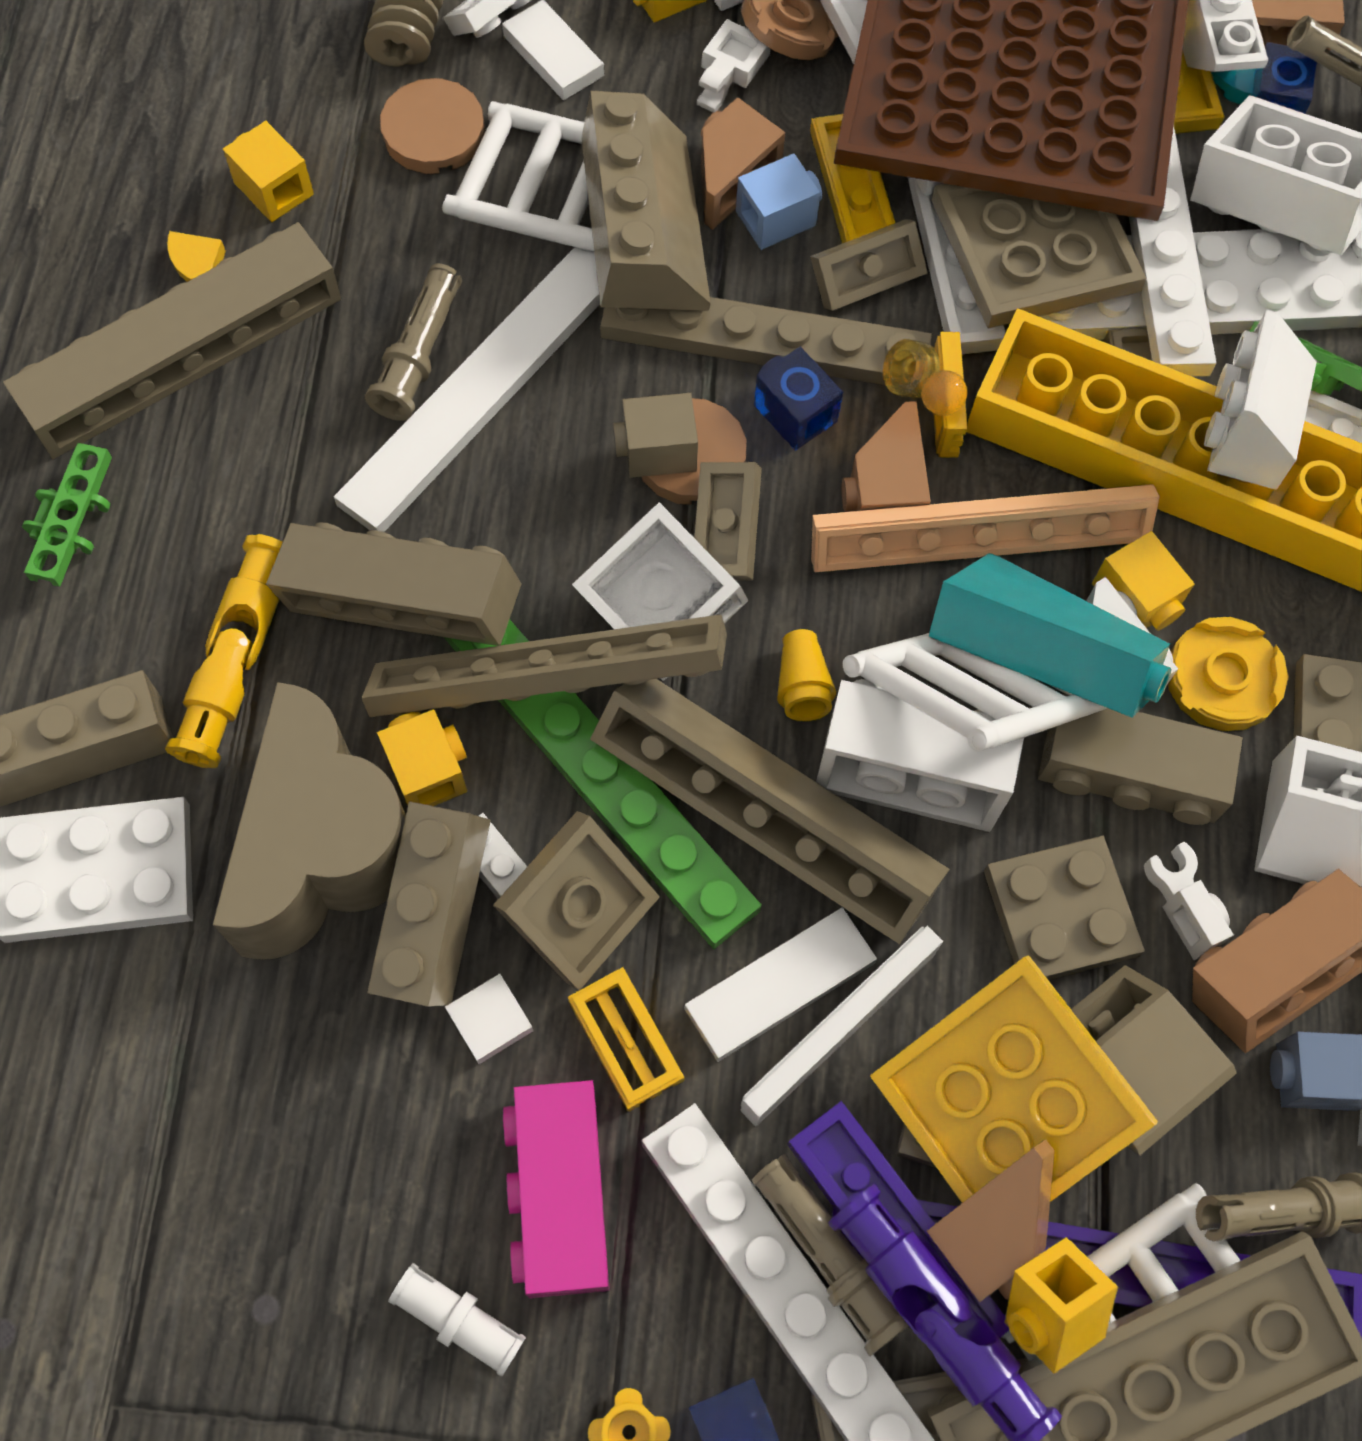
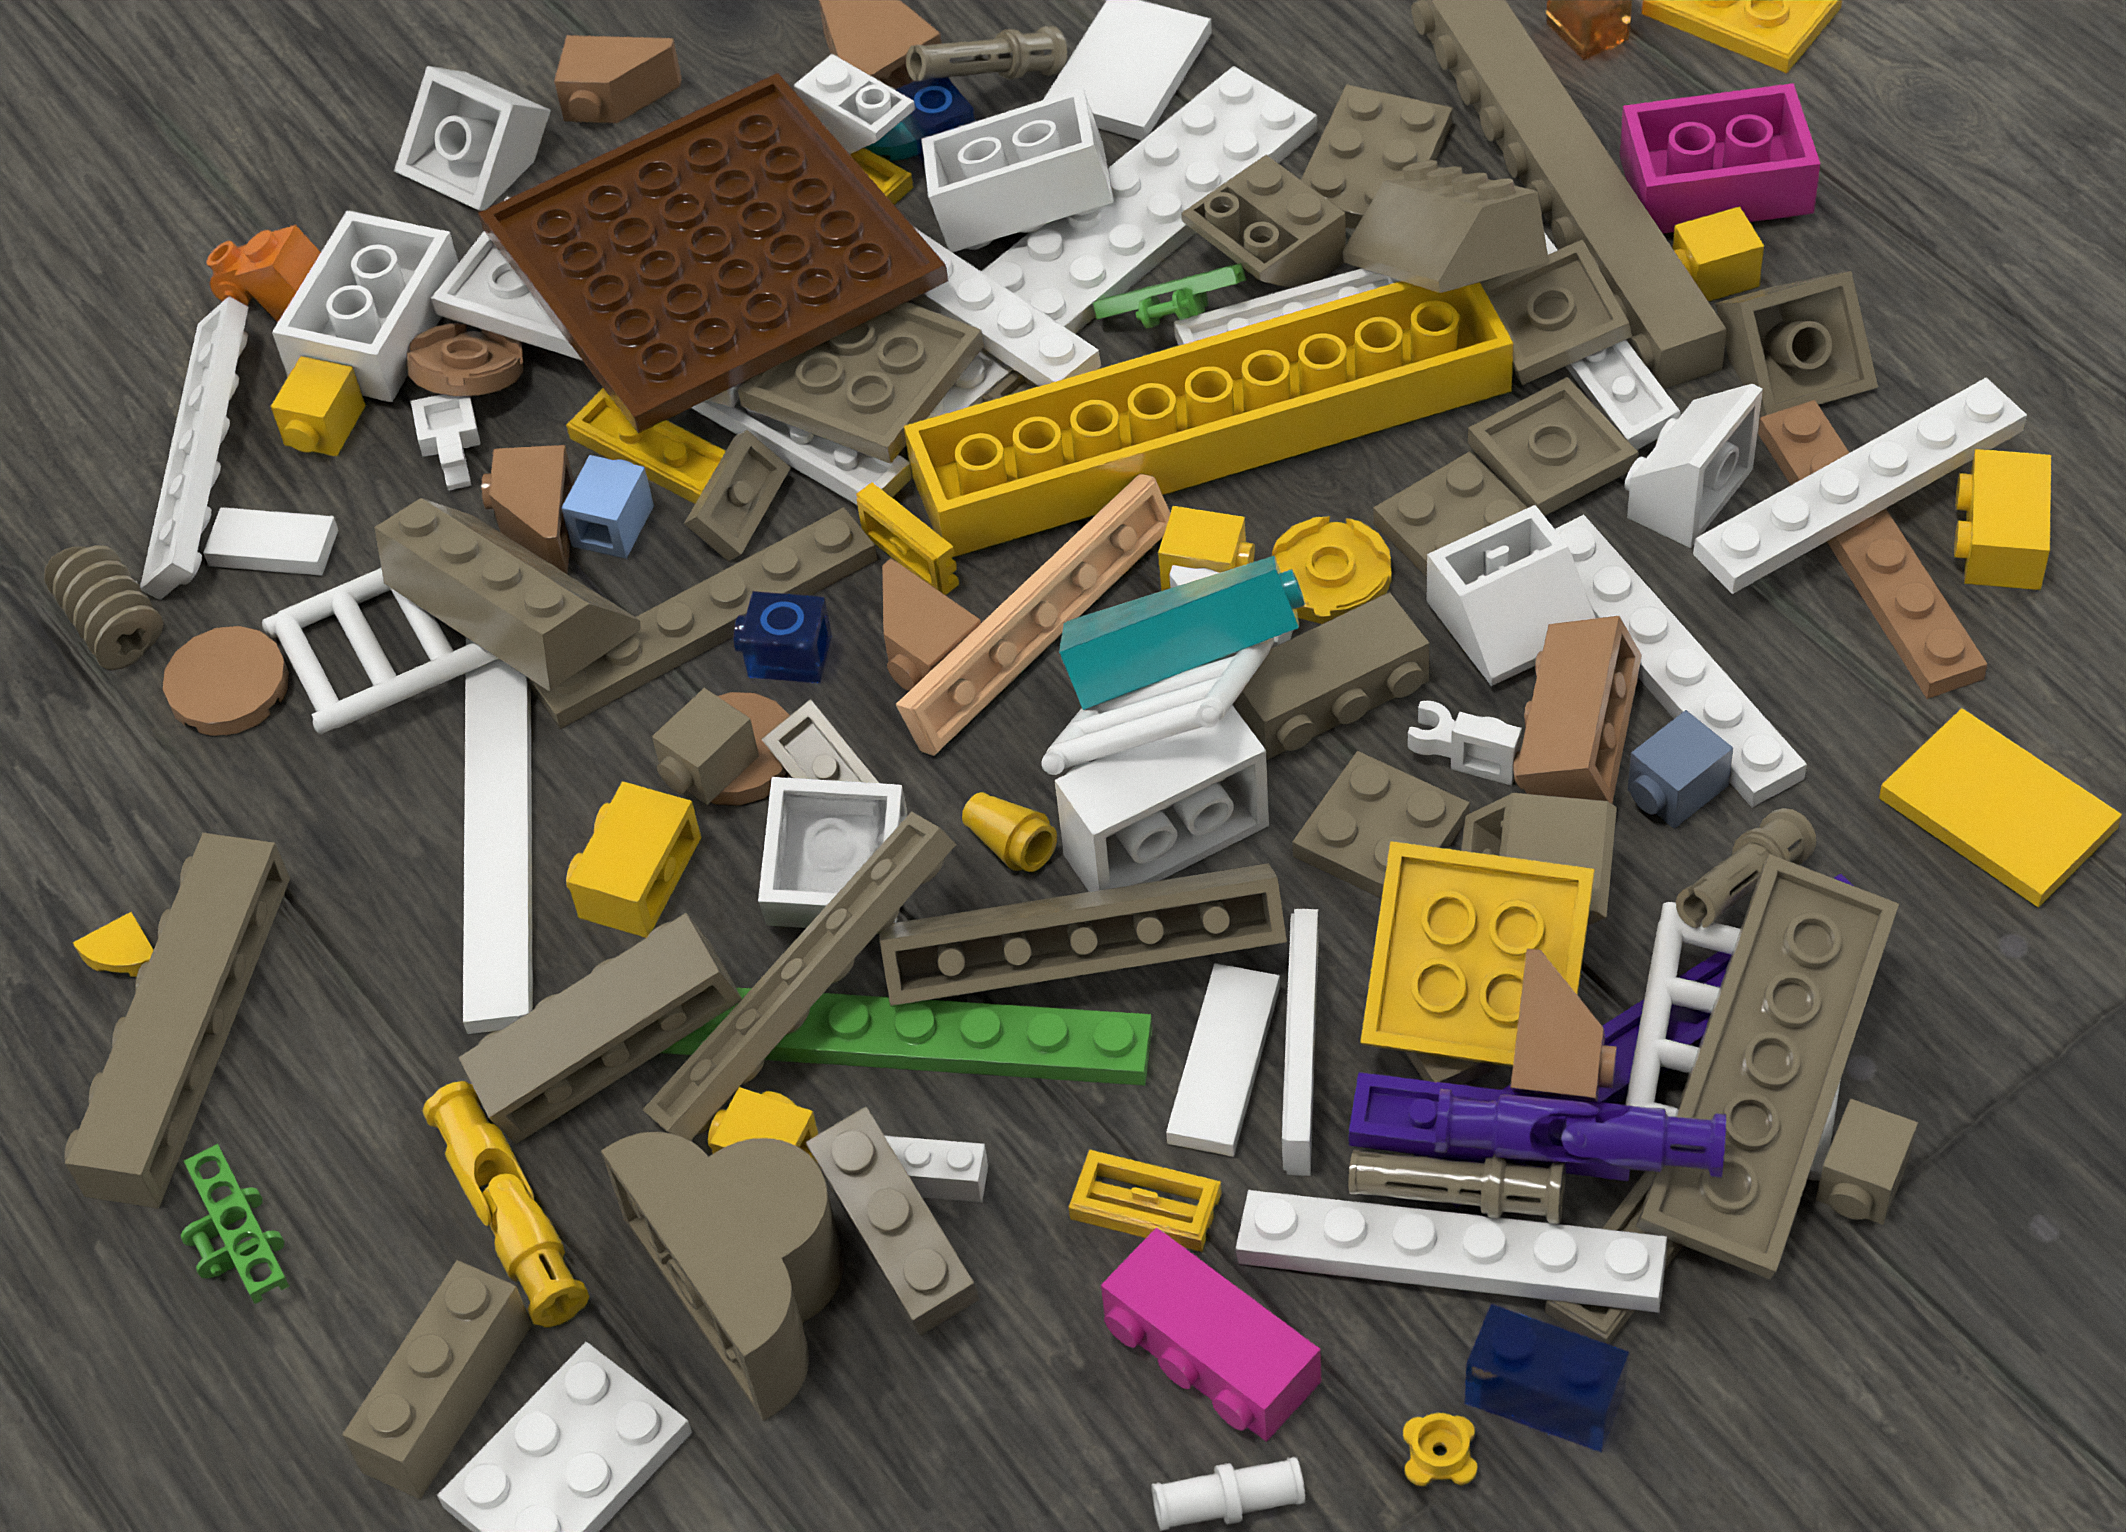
camera: 35 degrees left, 15 degrees down
yellow brick [223,121,314,223] -> none
dark tan pin [365,264,462,421] -> none
white tile [445,974,533,1064] -> none
dark tan plate [493,811,660,990] -> none
clear yellow plate [883,339,967,416] -> none
yellow brick [1005,1237,1118,1374] -> none
white slope [1204,310,1317,490] -> none
none -> yellow brick [566,781,701,938]

